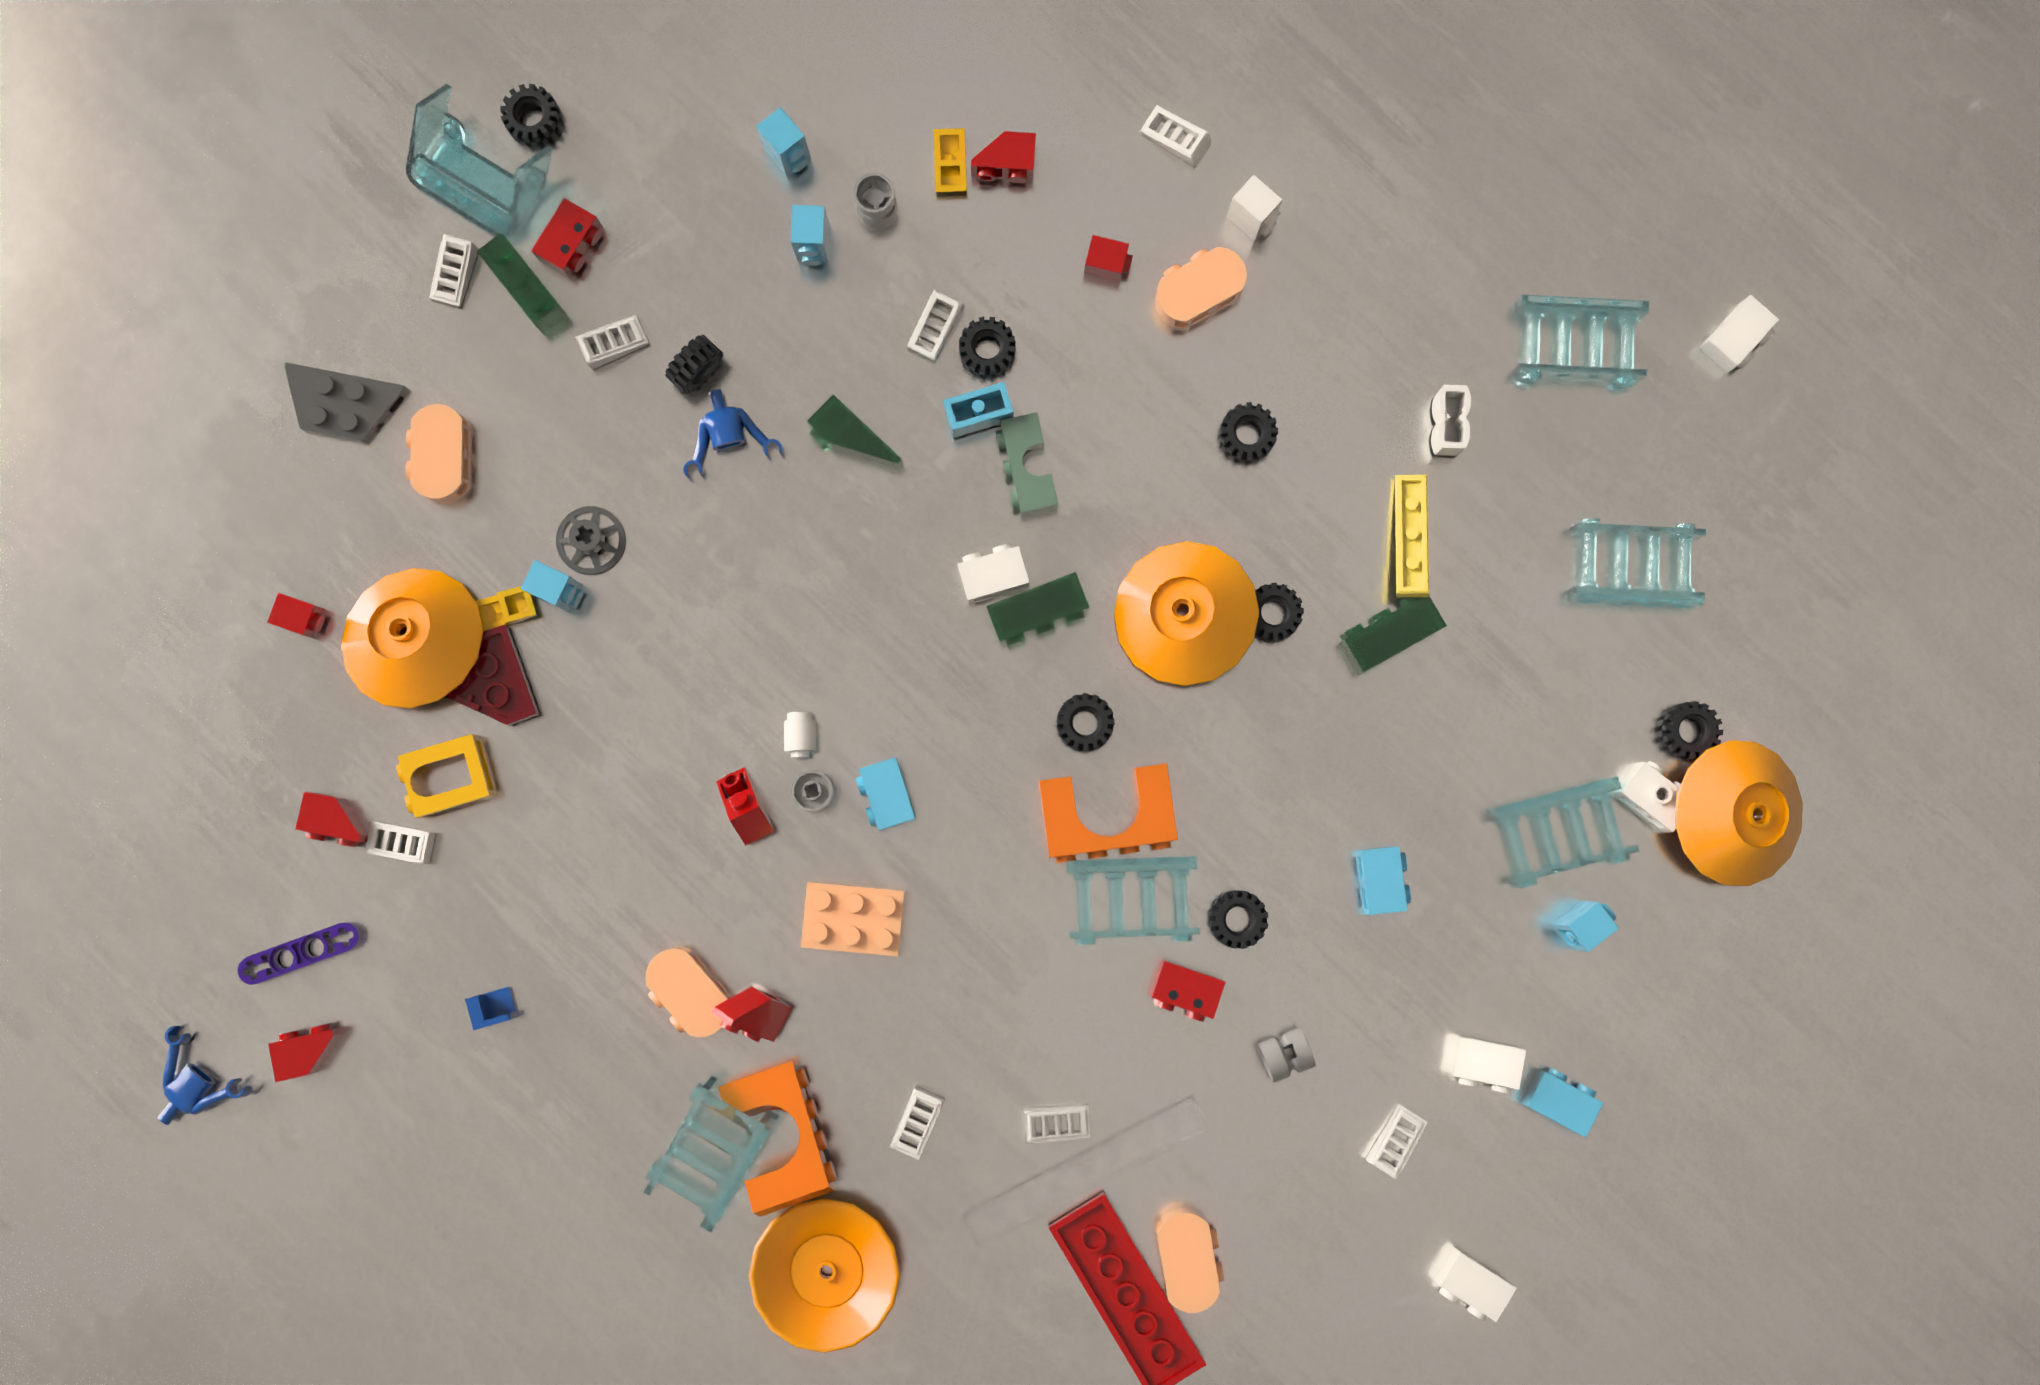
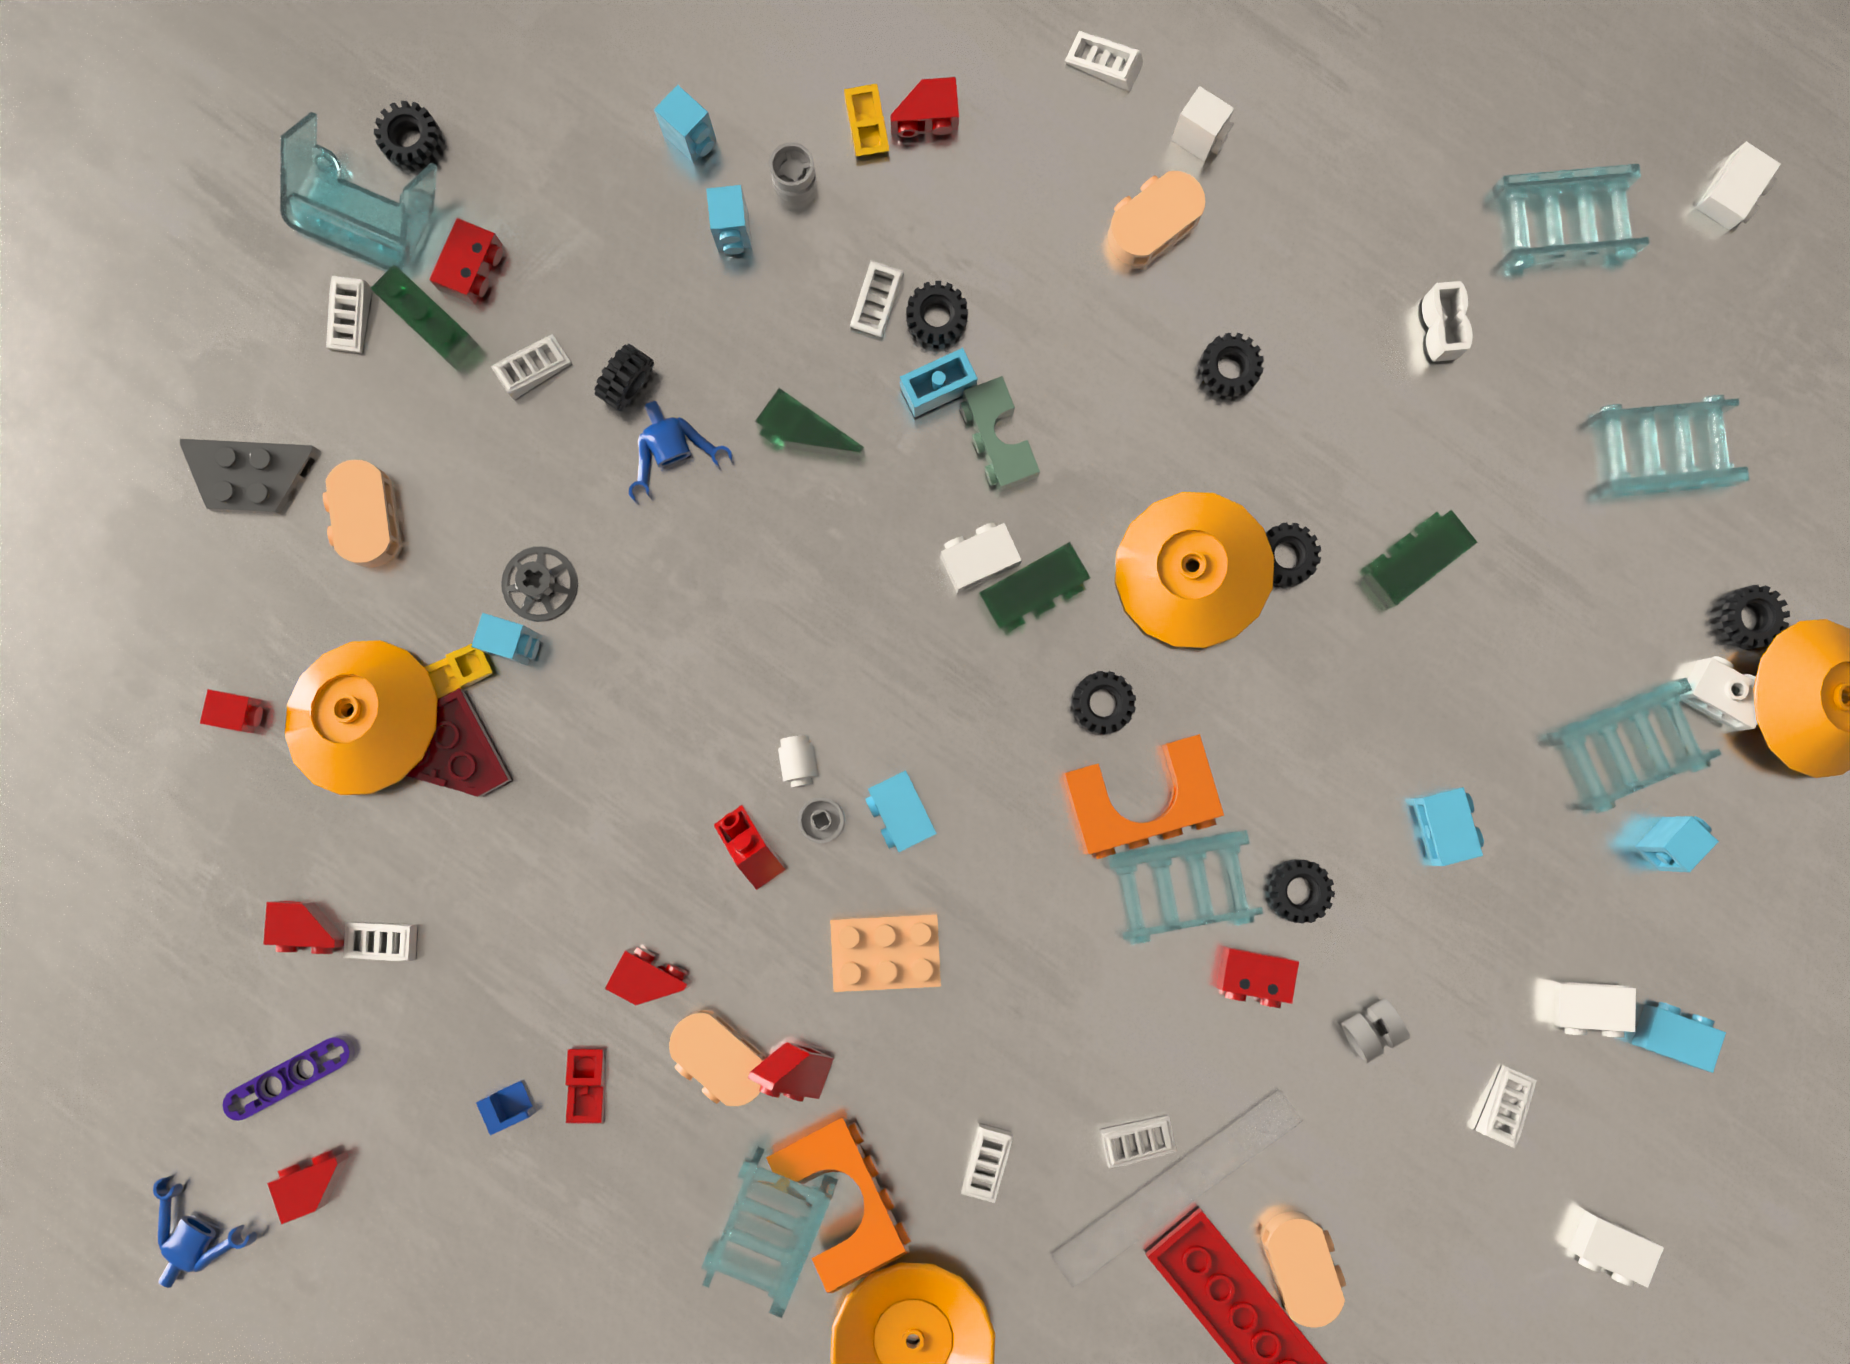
camera: 10 degrees left, 0 degrees up
yellow panel [396,734,497,819] -> none
red brick [1084,235,1133,282] -> none
light yellow tile [1395,475,1429,597] -> none
none -> red slope [565,1049,605,1124]
none -> red slope [604,946,692,1005]

